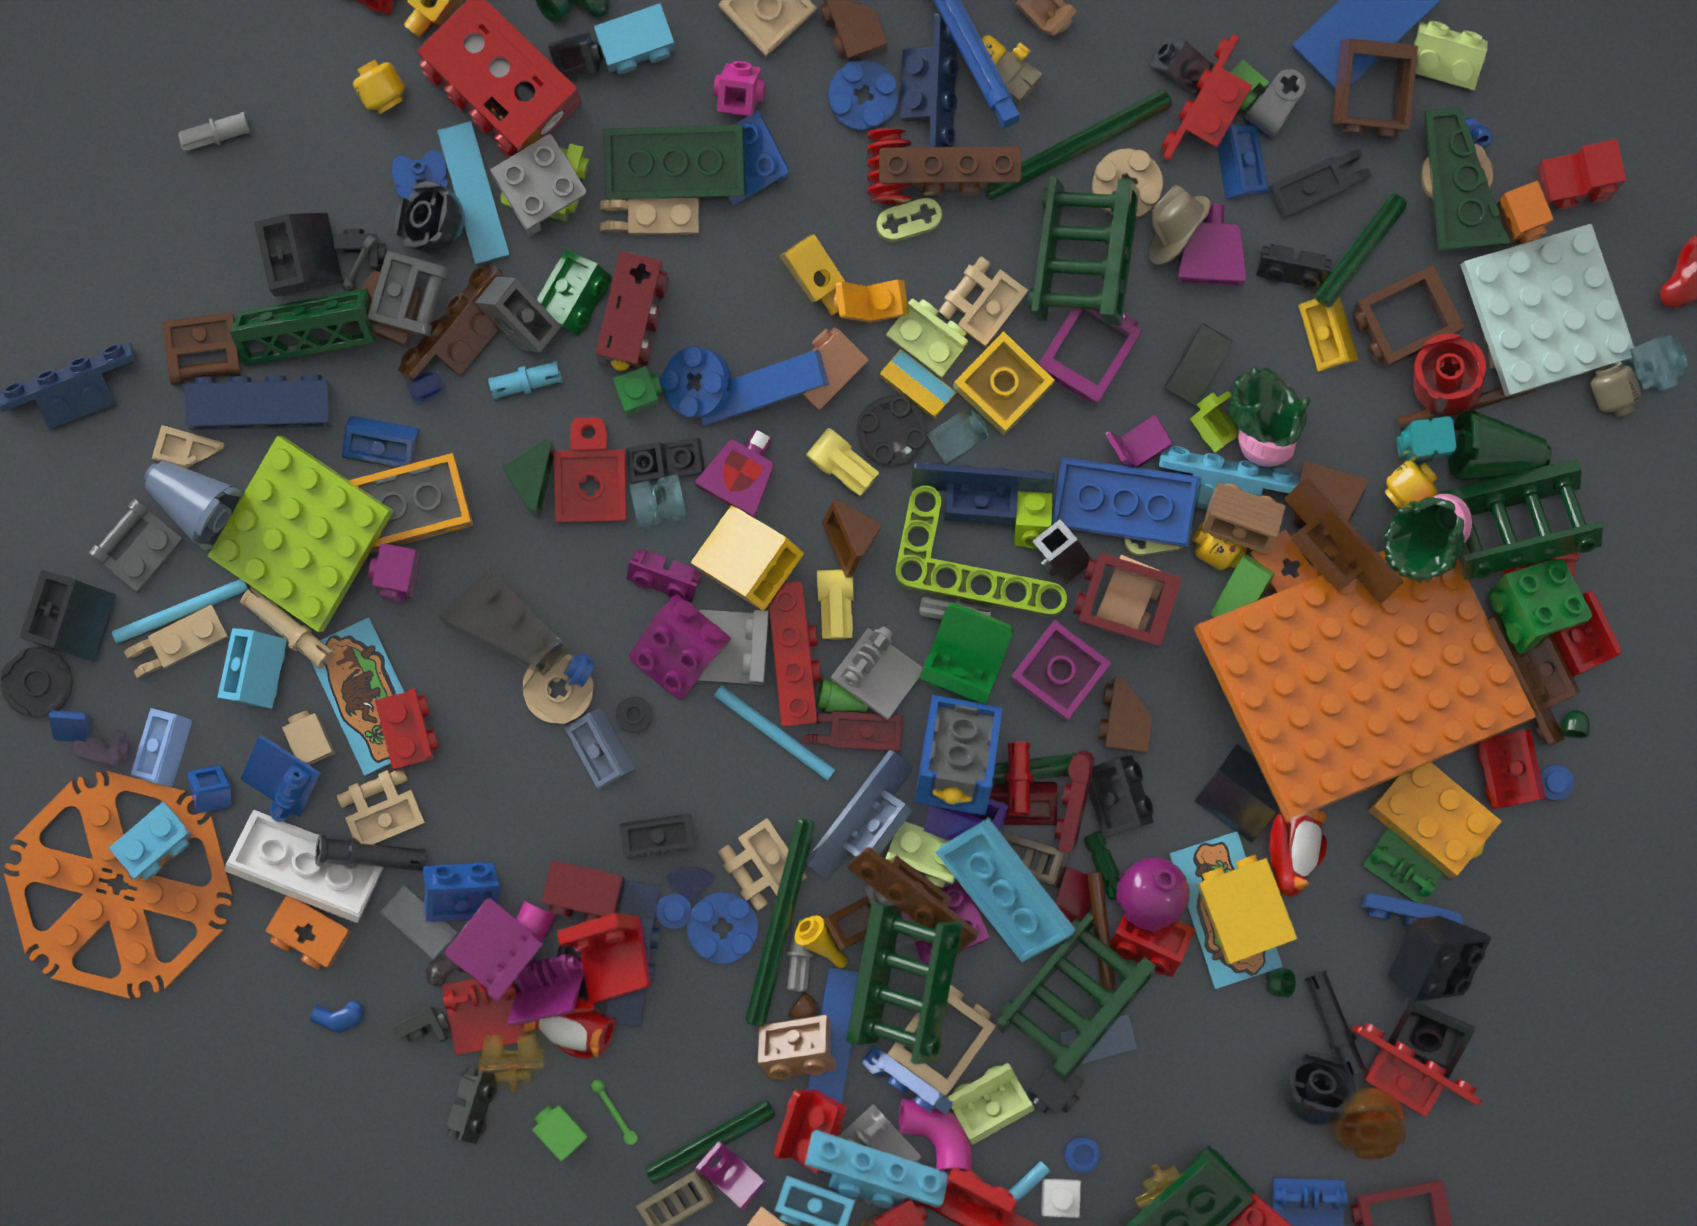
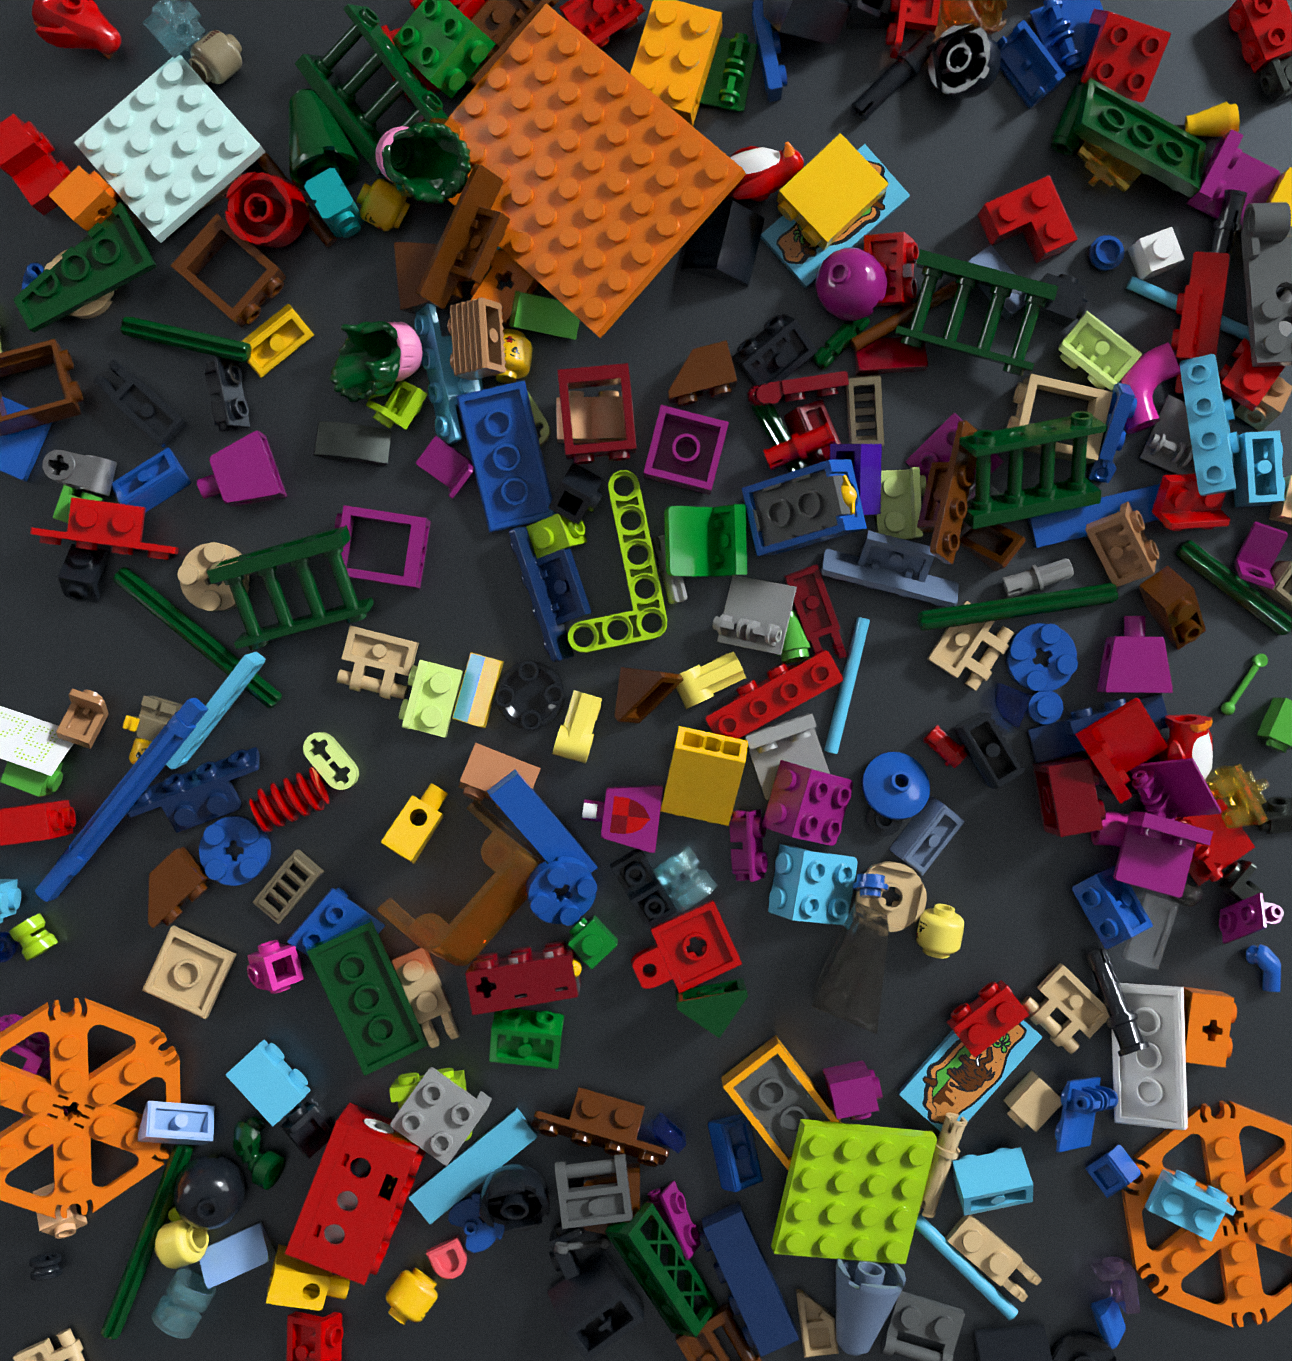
camera: 110 degrees left, 5 degrees up
light blue slope [130,708,192,787] -> none
dark grey brick [475,276,561,352] -> none
medium azure pin [488,360,563,400] -> none
reddish brown hinge [788,992,818,1020] -> none
yellow cone [795,915,848,969] -> none
light orange bracket [834,279,909,323] -> none
reddish brown bracket [879,146,1021,196] -> none
clear light blue bracket [927,408,989,464] -> none
medium azure tile [935,818,1076,963] -> none
yellow brick [953,331,1055,436] -> none
dark tan piece [1149,185,1211,265] -> none
dark green hinge [1266,968,1296,997] -> none
none -> medium azure tile [166,651,266,770]
none -> dark tan slope [253,849,325,925]
none -> clear orange windscreen [377,800,545,966]
none -> coral tile [426,1235,467,1279]
none -> magenta hinge [647,1180,701,1260]
none -> medium azure bracket [768,844,858,925]
none -> blue dish [862,752,930,820]
none -> light yellow head [916,904,964,959]
none -> red pin [922,725,968,768]
none -> red brick [977,175,1078,264]
none -> blue hinge [997,20,1066,109]
none -> magenta torso [1097,616,1173,693]
none -> reddish brown slope [1139,565,1206,650]
none -> magenta hinge [1219,893,1284,944]

